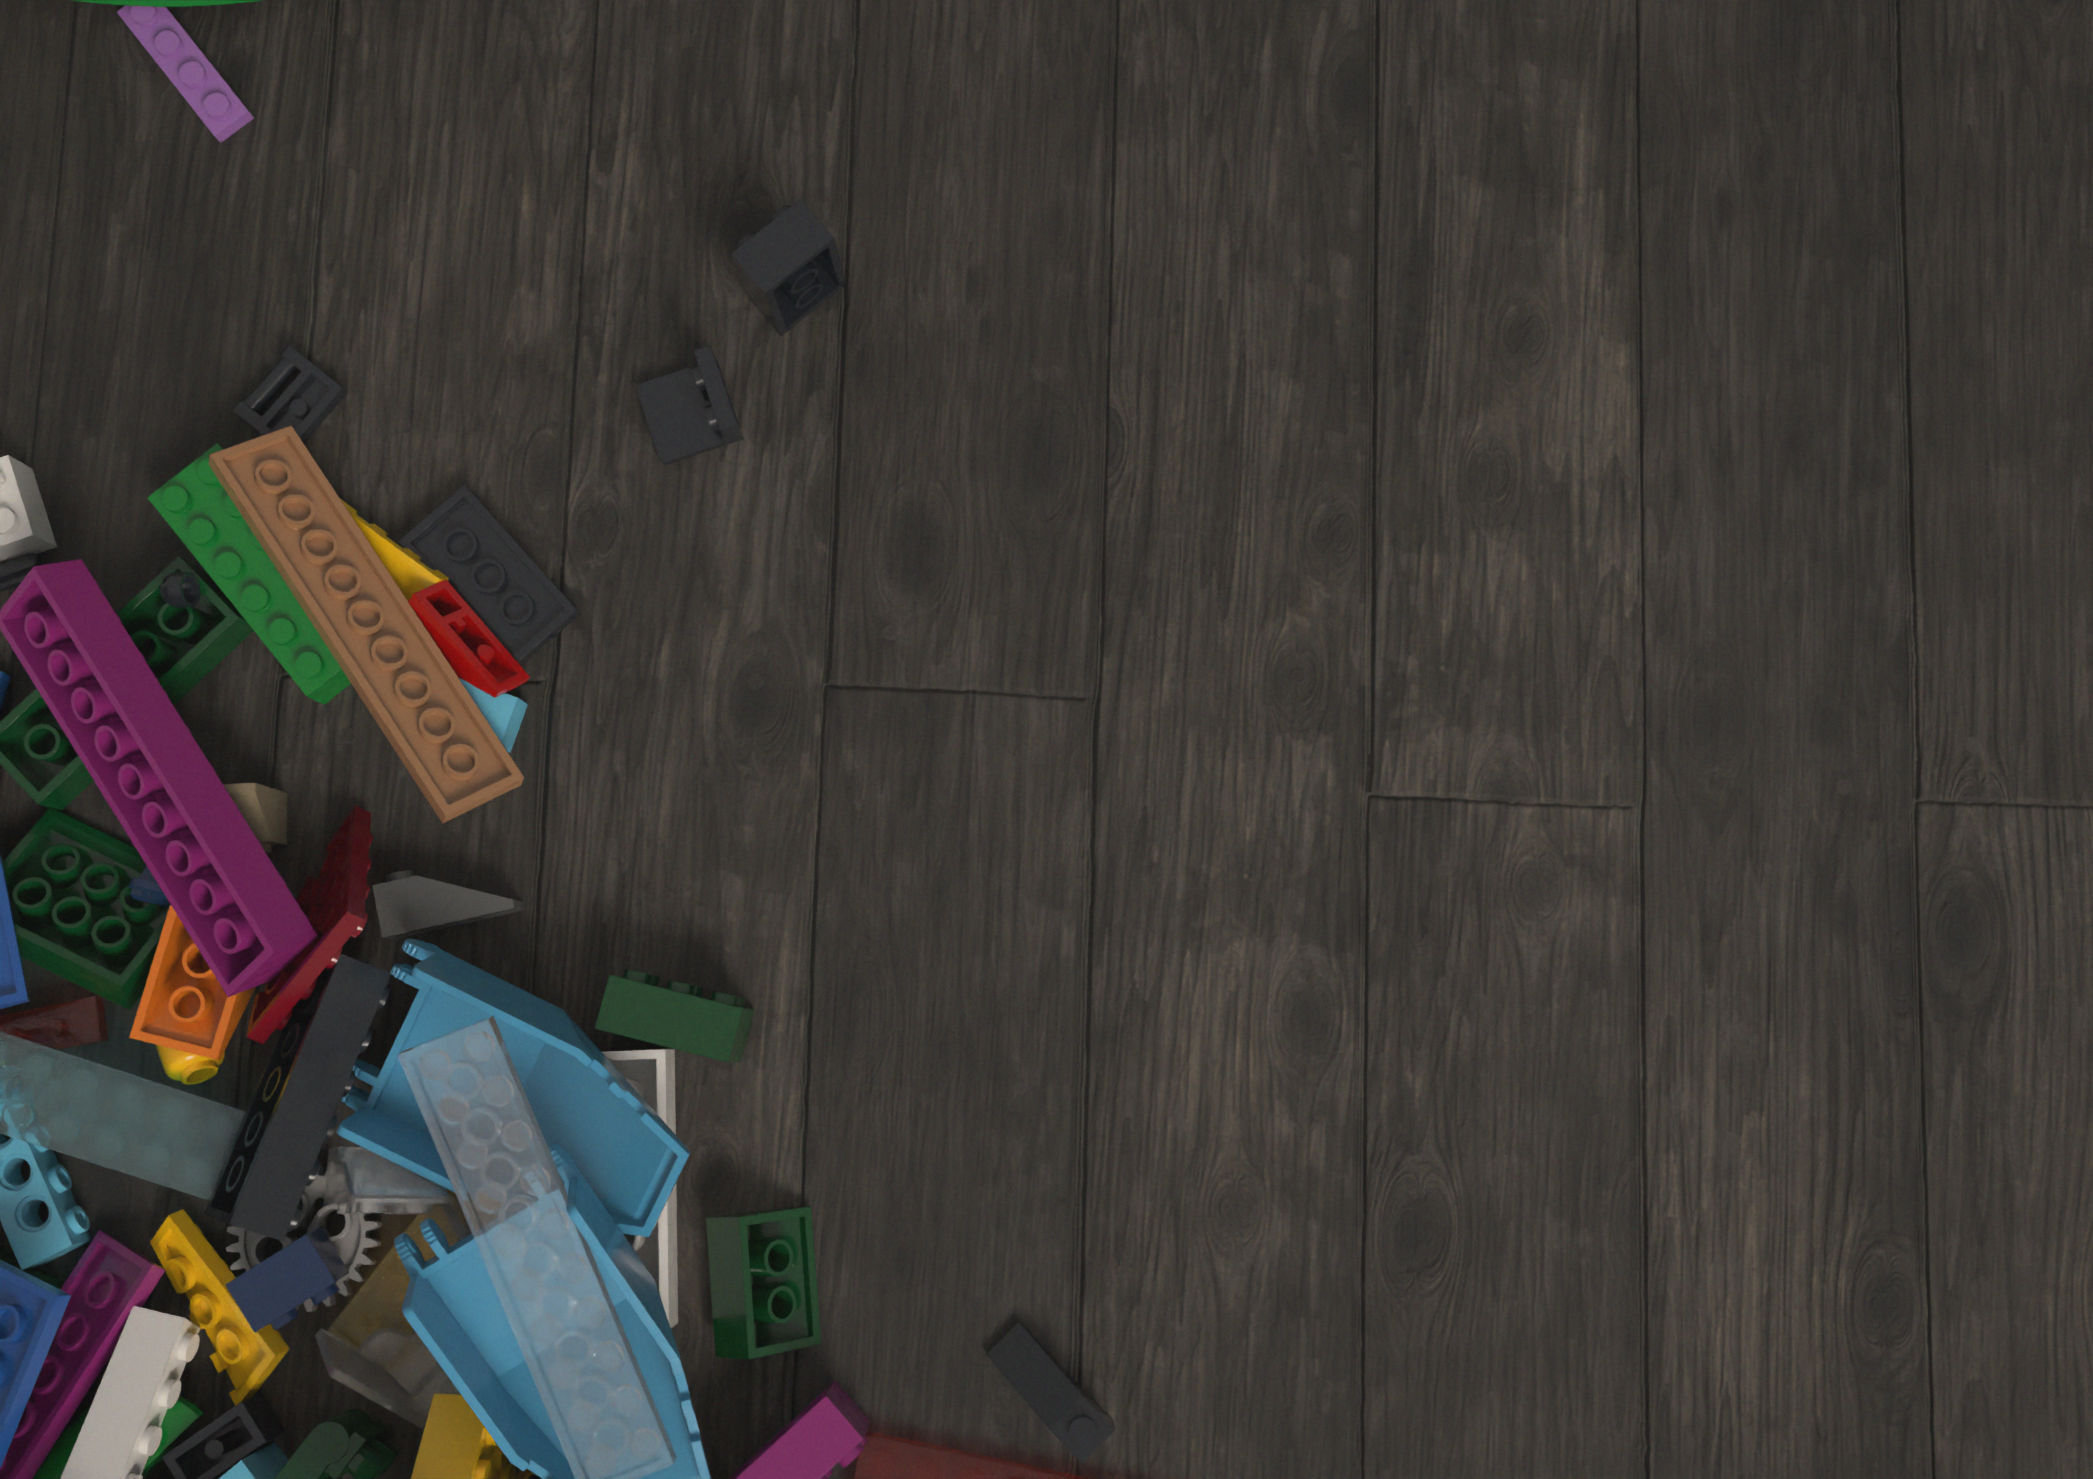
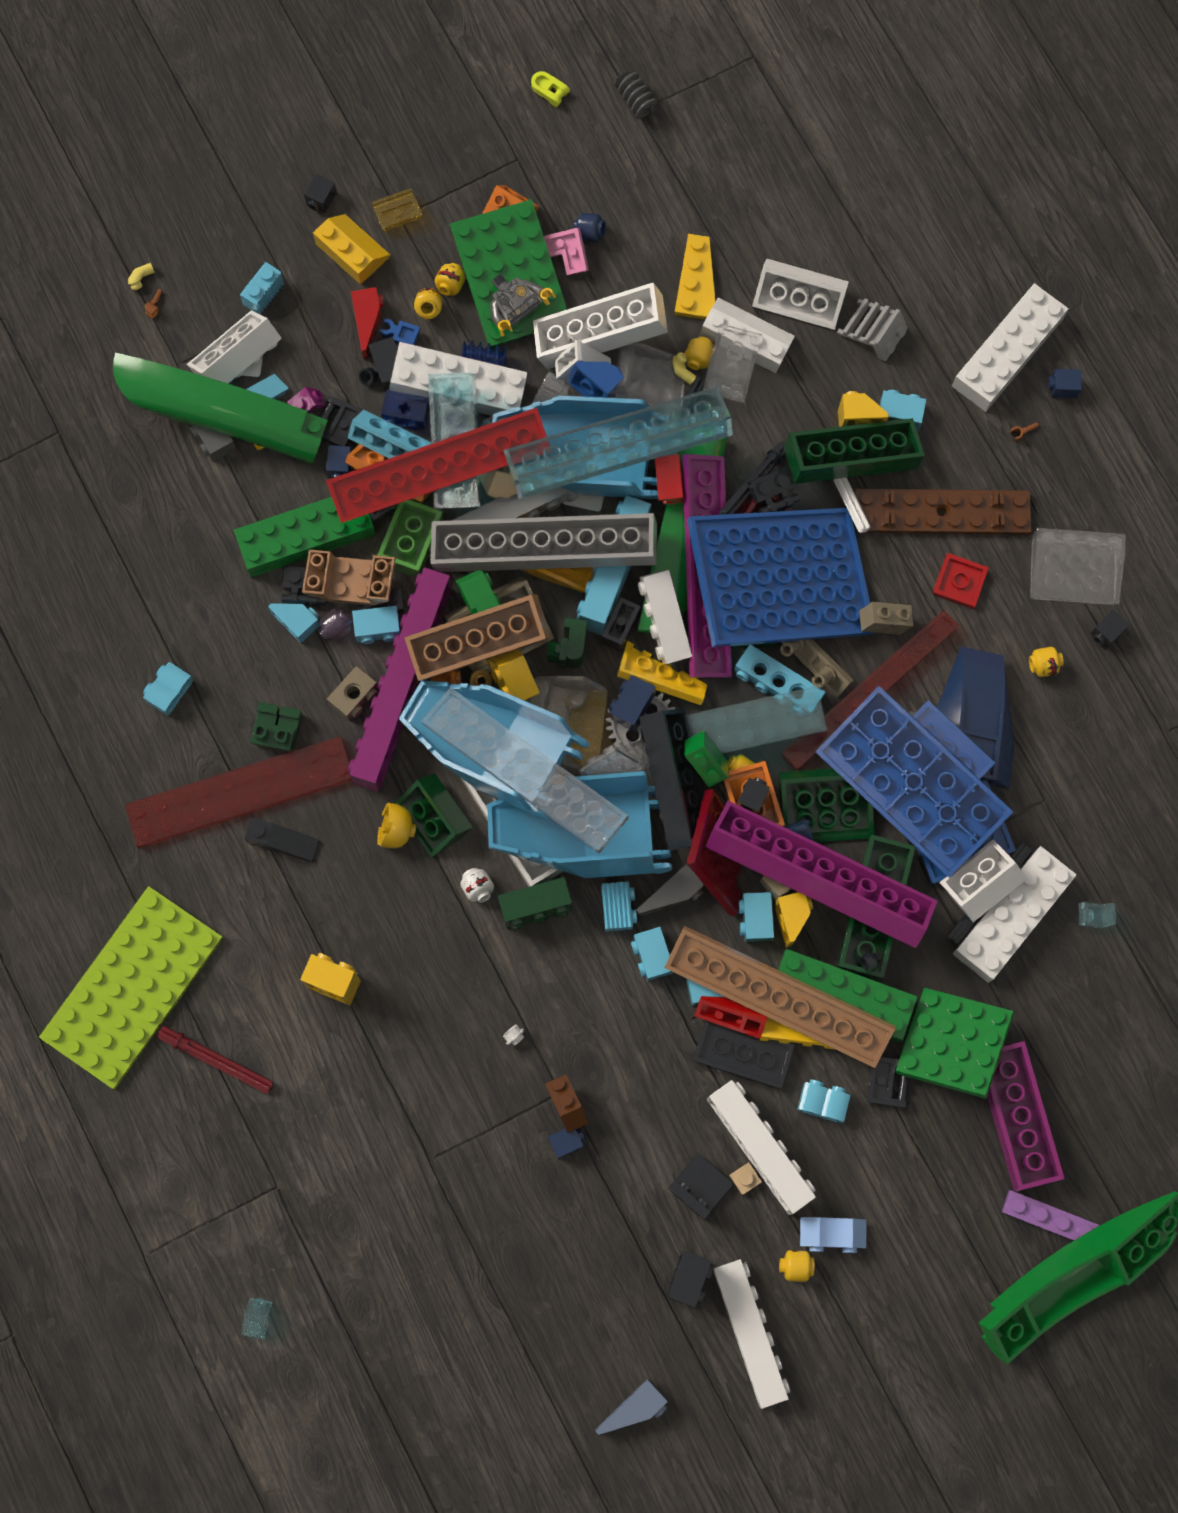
camera: 150 degrees right, 5 degrees down
none -> lime plate [39,886,223,1090]
none -> dark red axle [158,1026,273,1094]
none -> clear light blue bracket [241,1298,273,1339]
none -> yellow brick [300,953,361,1006]
none -> yellow cylinder [377,803,416,849]
none -> white head [461,868,494,903]
none -> white plate [503,1024,524,1046]
none -> reddish brown brick [545,1074,588,1133]
none -> dark blue brick [548,1128,586,1159]
none -> sand blue slope [595,1379,667,1435]
none -> medium azure brick [601,881,637,932]
none -> medium azure brick [631,927,674,981]
none -> green brick [685,731,729,787]
none -> white brick [707,1080,816,1215]
none -> white brick [713,1259,790,1409]
none -> tan plate [729,1162,761,1195]
none -> black brick [737,777,770,814]
none -> medium azure brick [738,892,774,942]
none -> yellow slope [774,892,813,948]
none -> yellow head [779,1250,814,1282]
none -> medium azure brick [797,1080,851,1123]
none -> light blue brick [800,1217,866,1253]
none -> green plate [896,988,1014,1099]
none -> magenta brick [987,1041,1065,1191]

